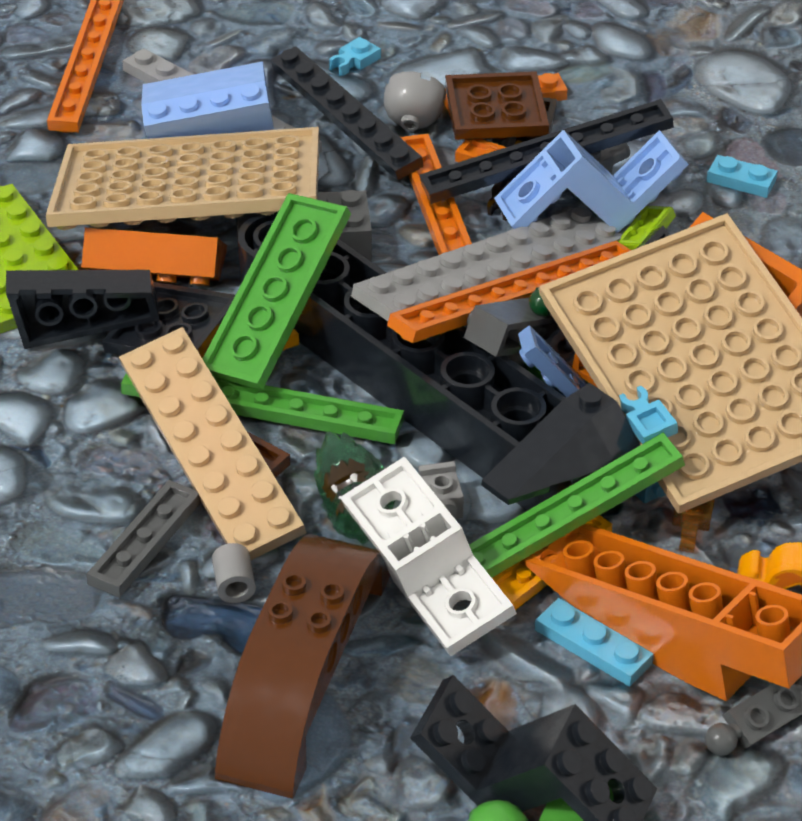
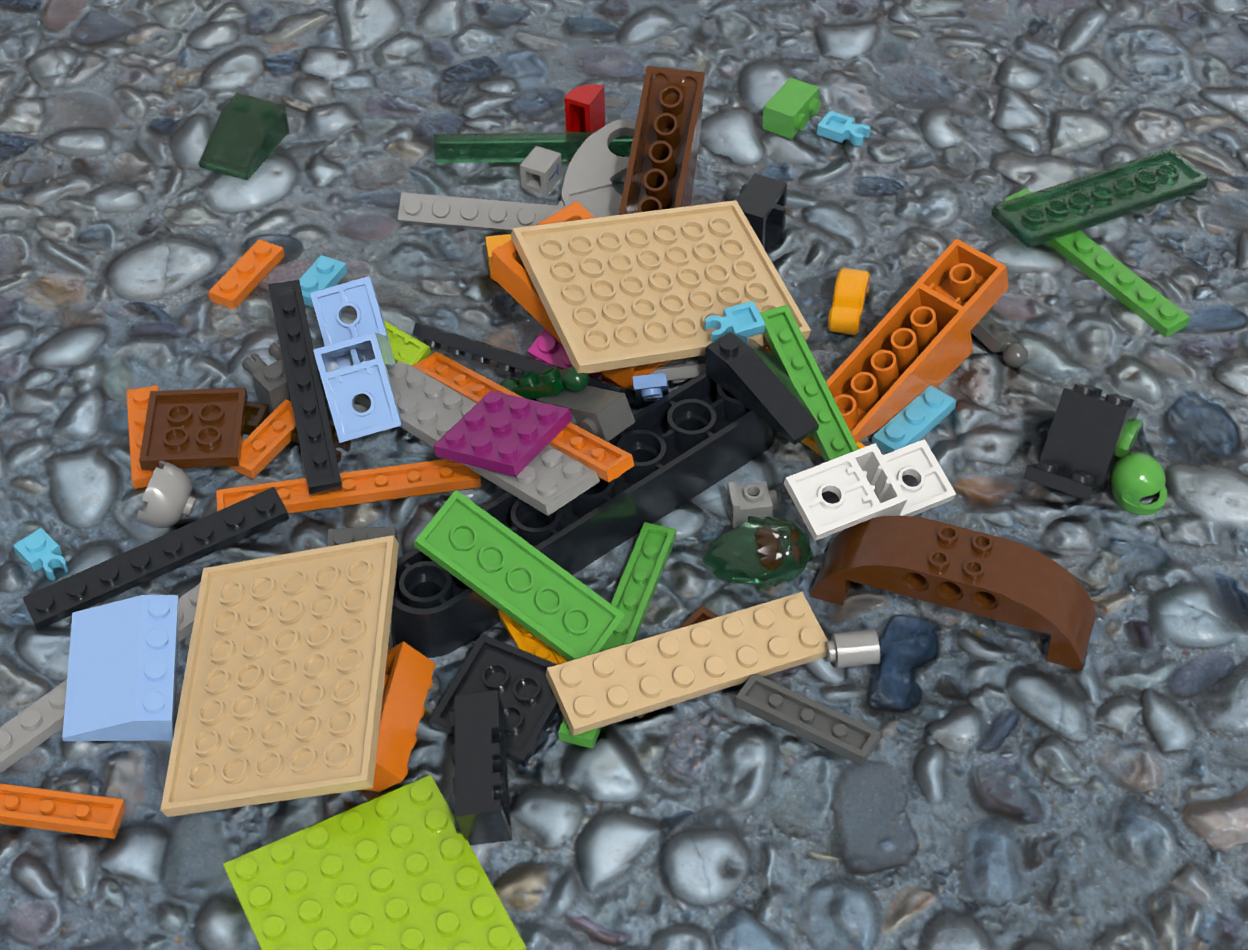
camera: 85 degrees left, 5 degrees up
none -> orange plate [208,239,285,310]
none -> magenta plate [433,391,572,477]

